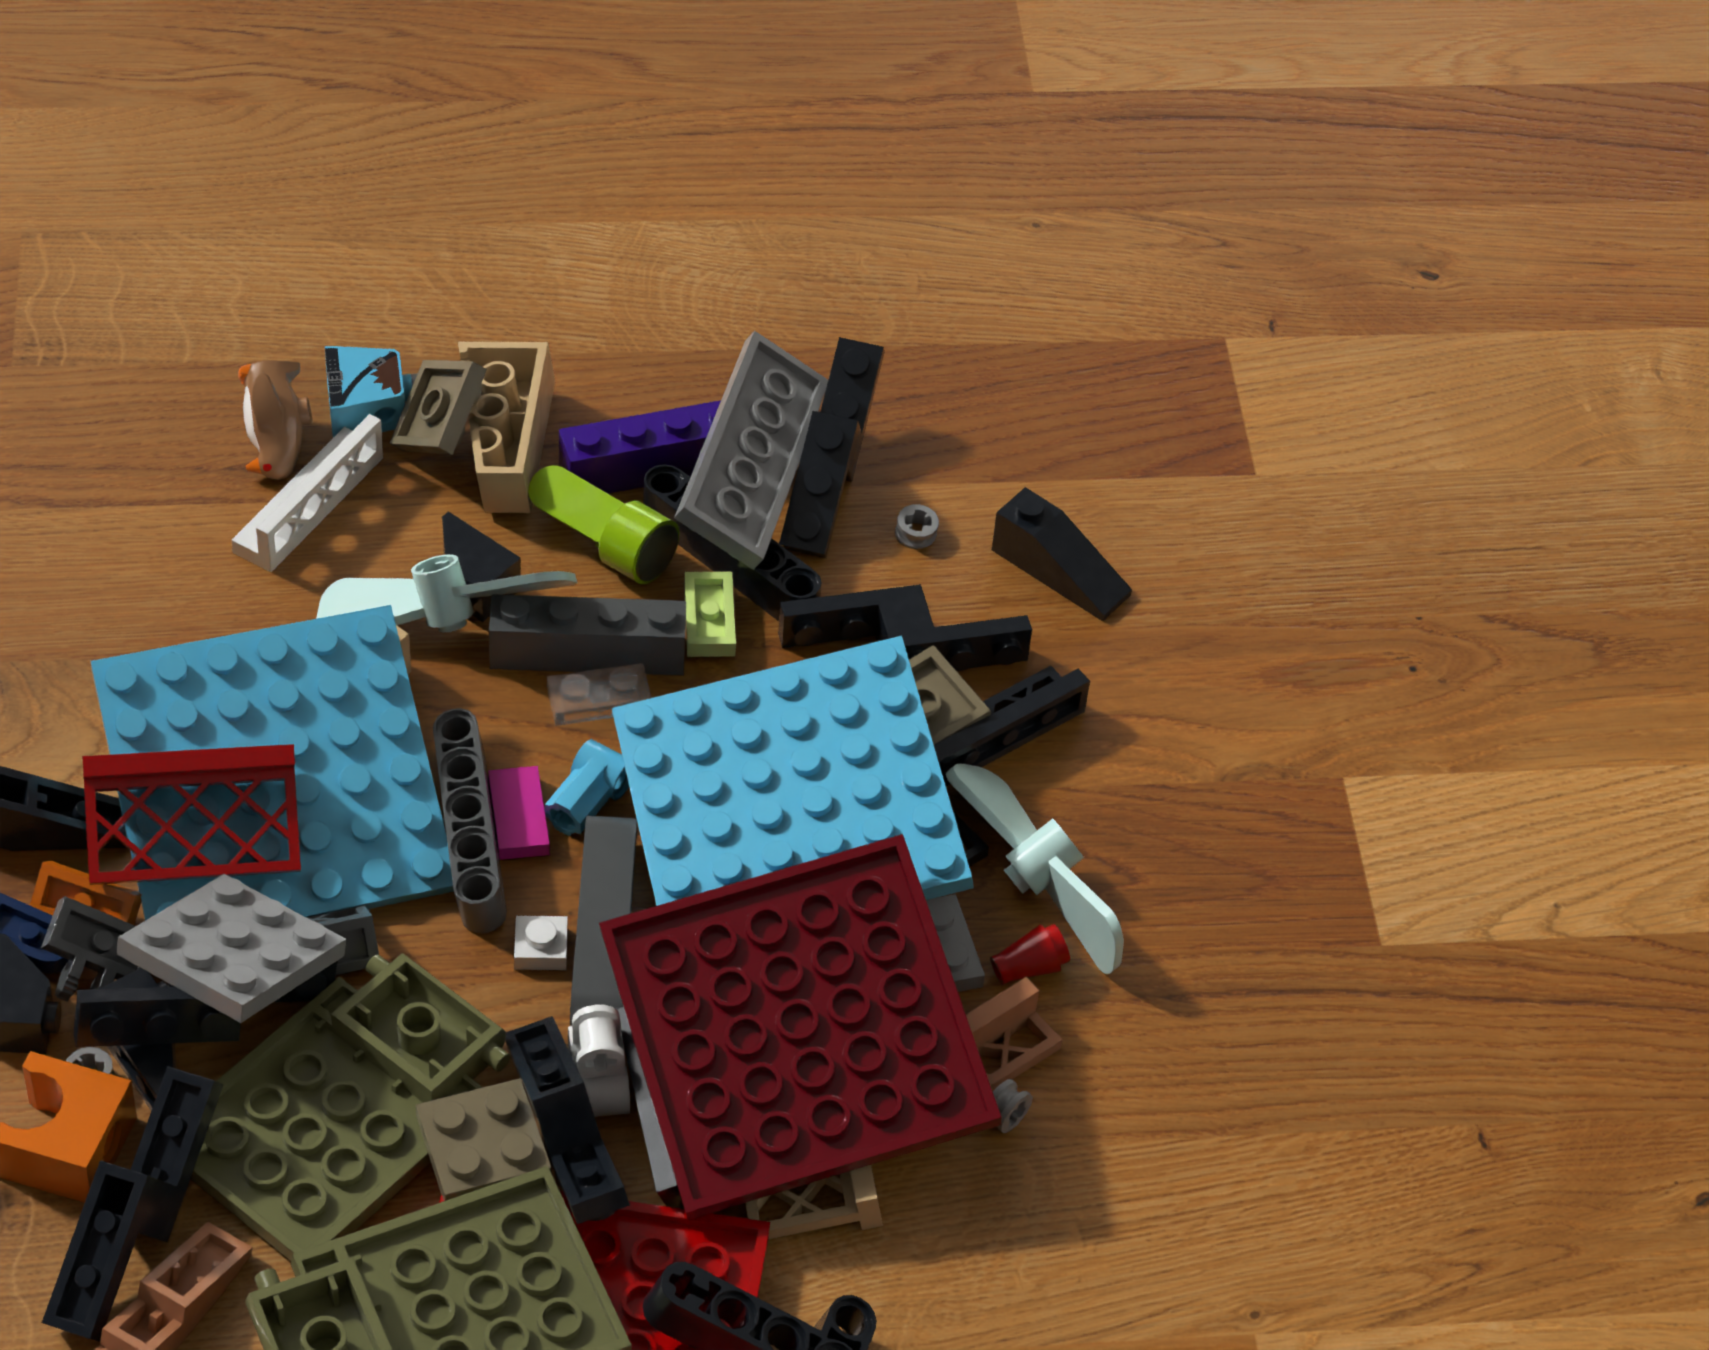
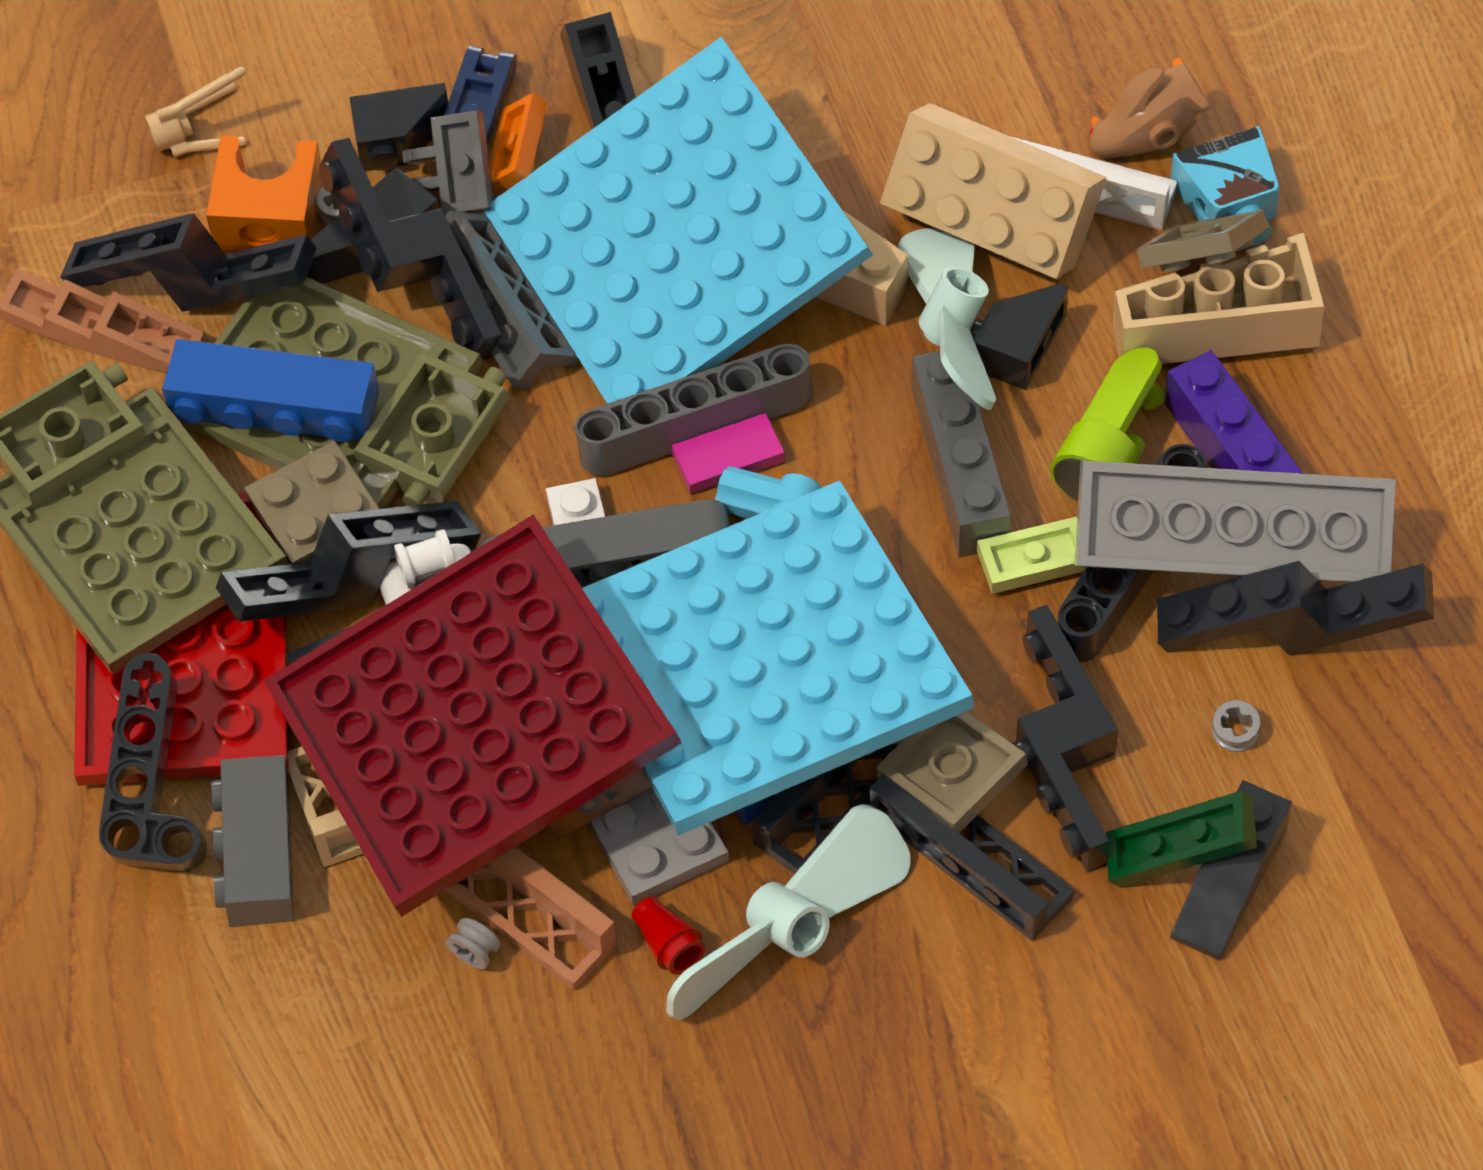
camera: 85 degrees right, 10 degrees up
red fence [82,744,301,885] -> none
light grey plate [117,874,346,1023] -> none
clear plate [547,663,652,726] -> none
none -> blue brick [162,339,380,442]
none -> dark grey brick [211,755,294,927]
none -> tan brick [880,103,1107,279]
none -> dark green plate [1106,790,1257,888]

